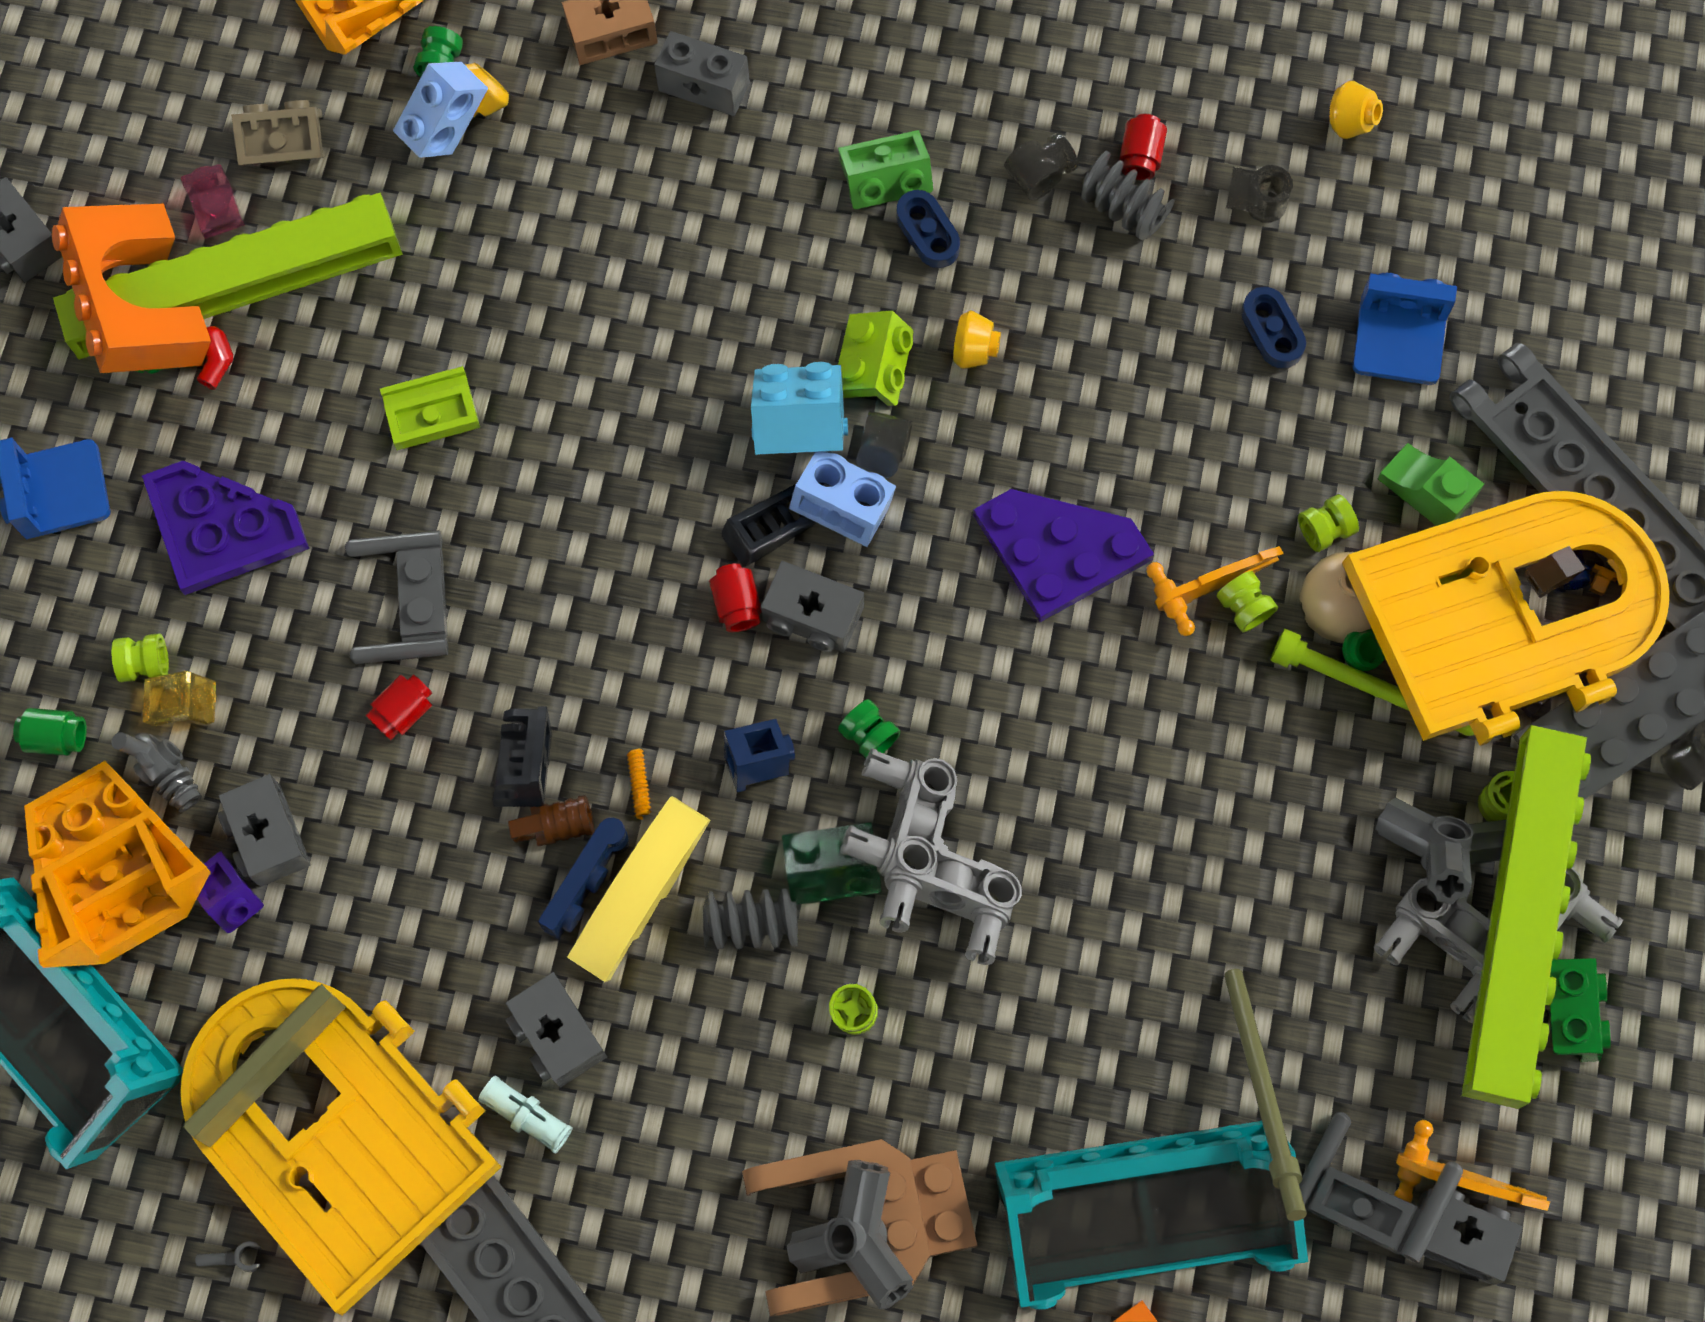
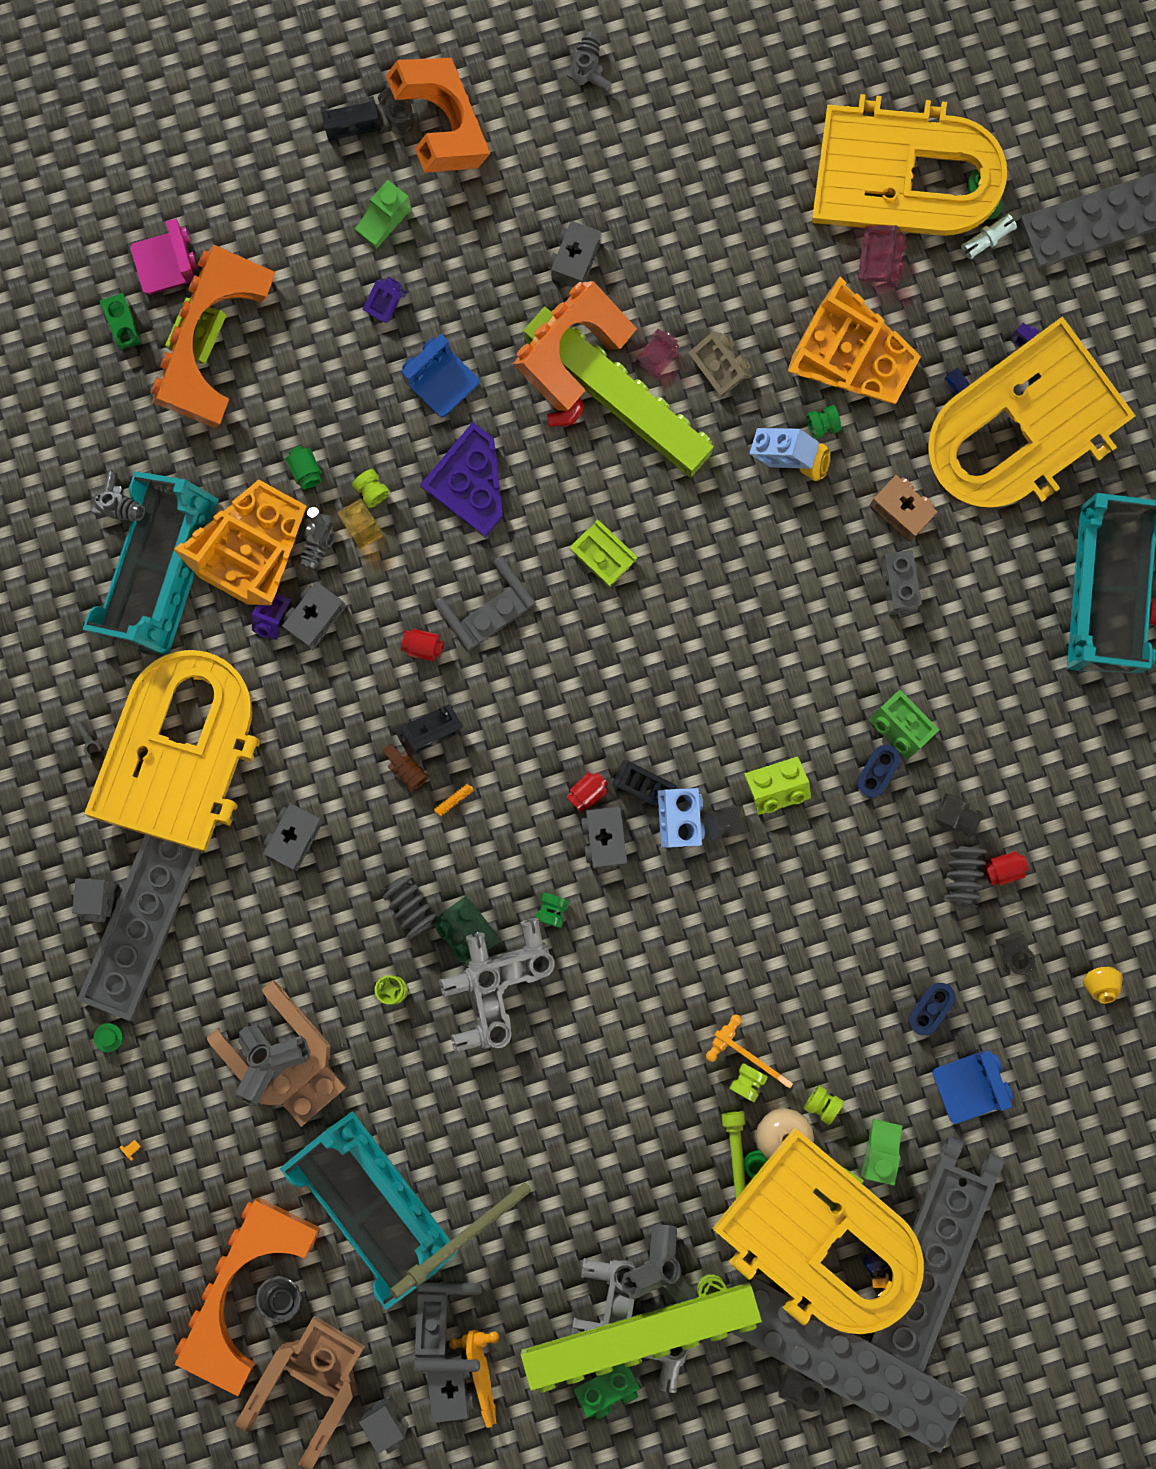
camera: 60 degrees right, 10 degrees up
olive tile [183,984,346,1147] -> none
light aqua pin [478,1075,573,1153] -> none
dark blue plate [538,817,629,940] -> none
light yellow slope [567,796,711,982] -> none
dark blue brick [724,719,795,792] -> none
medium azure brick [751,362,848,455] -> none
yellow cone [953,310,1001,369] -> none
dark purple plate [973,489,1154,622] -> none
dark brown piece [1524,546,1585,598] -> none

